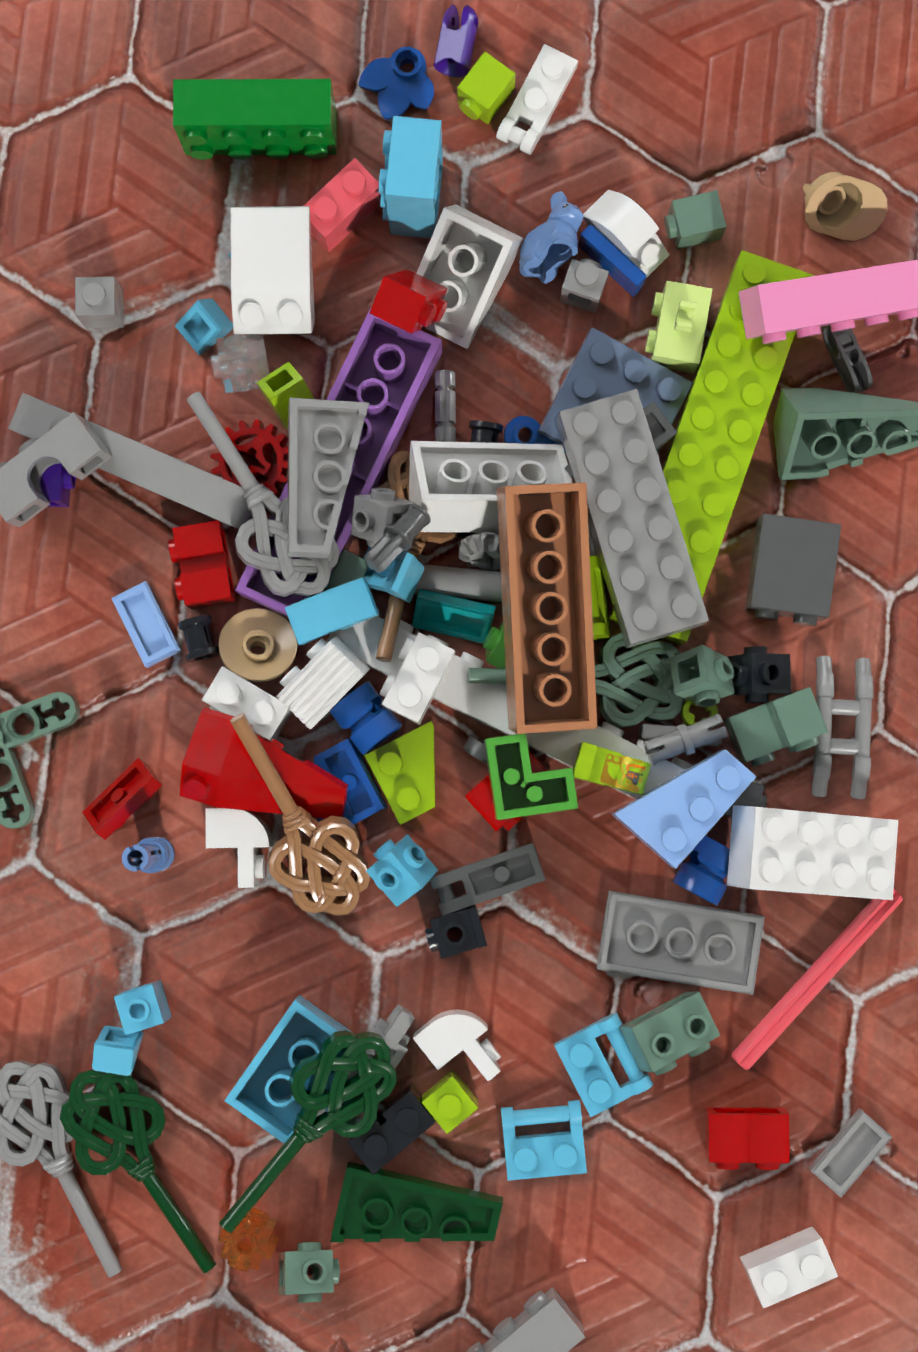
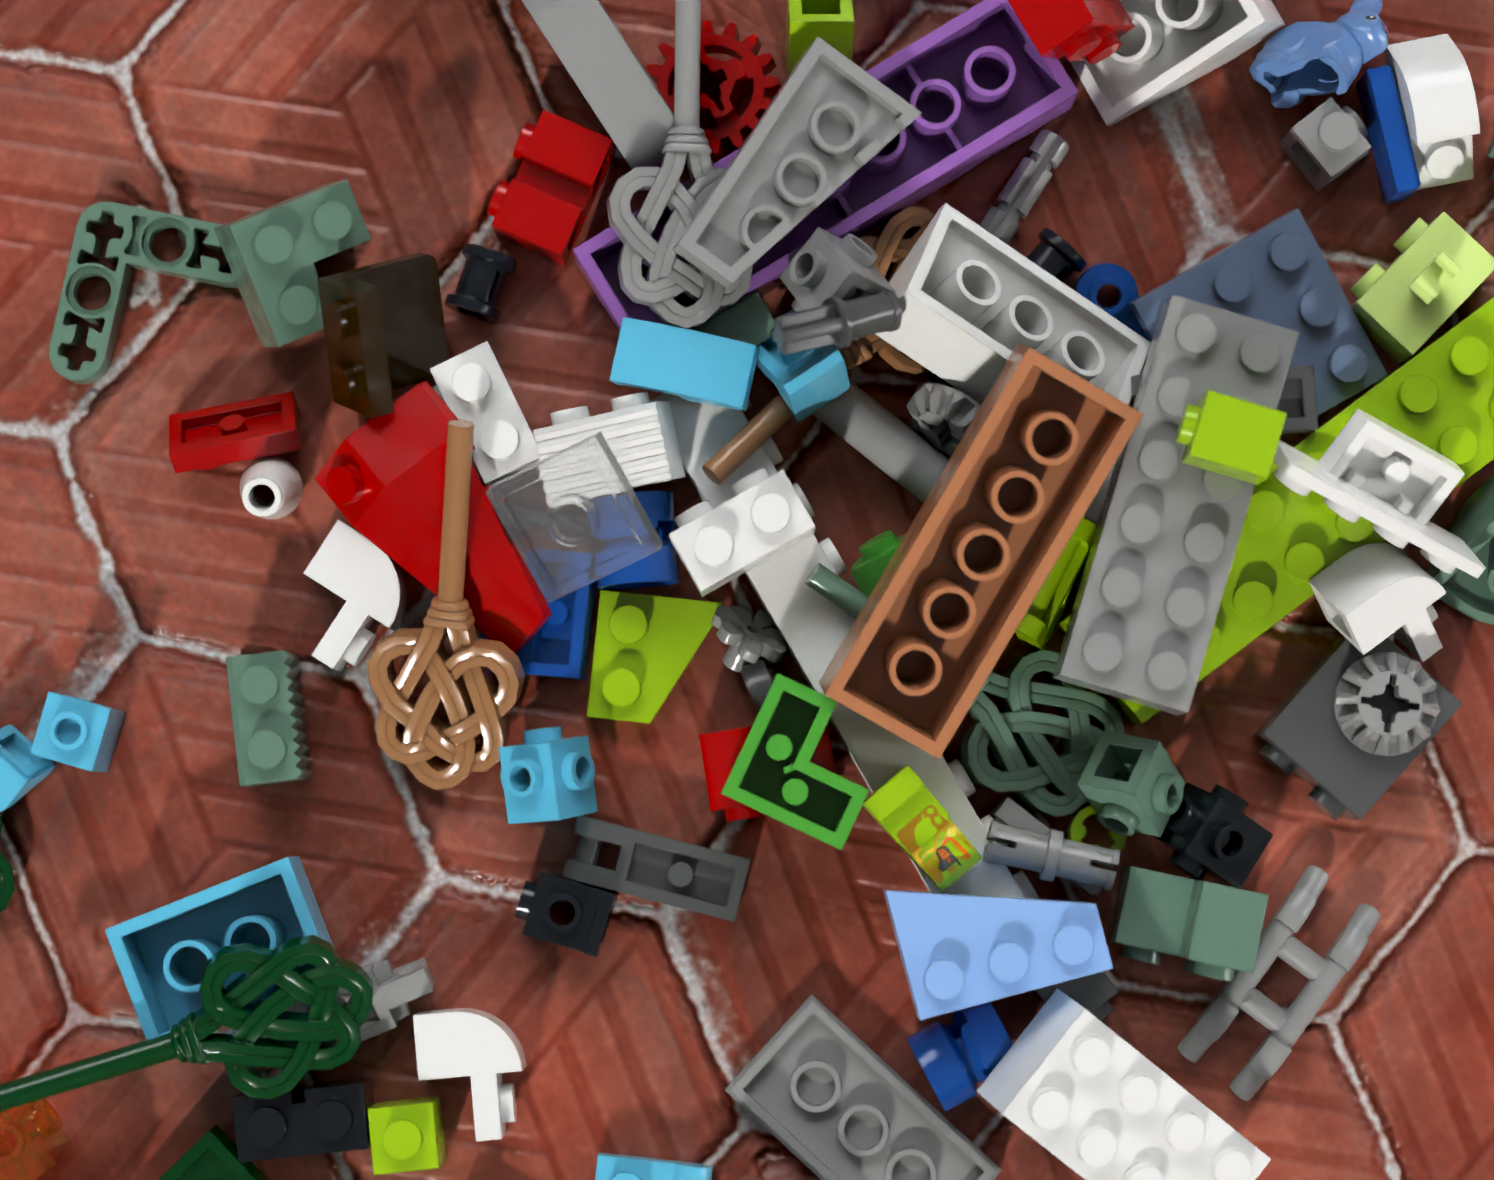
camera: 30 degrees right, 0 degrees up
light blue tile [111,581,182,668] -> none
medium blue pin [122,837,175,873] -> none
tan dish [219,608,297,682] -> none
teal tile [412,589,496,643] -> none
none -> sand green brick [214,179,371,347]
none -> sand green brick [226,650,313,787]
none -> white cone [239,456,303,519]
none -> dark brown bracket [317,252,448,419]
none -> clear tile [485,431,663,604]
none -> light grey plant [711,605,788,672]
none -> lime brick [1175,390,1287,485]
none -> white bracket [1273,409,1486,578]
none -> white brick [1308,543,1446,662]
none -> light grey gear [1334,652,1441,756]

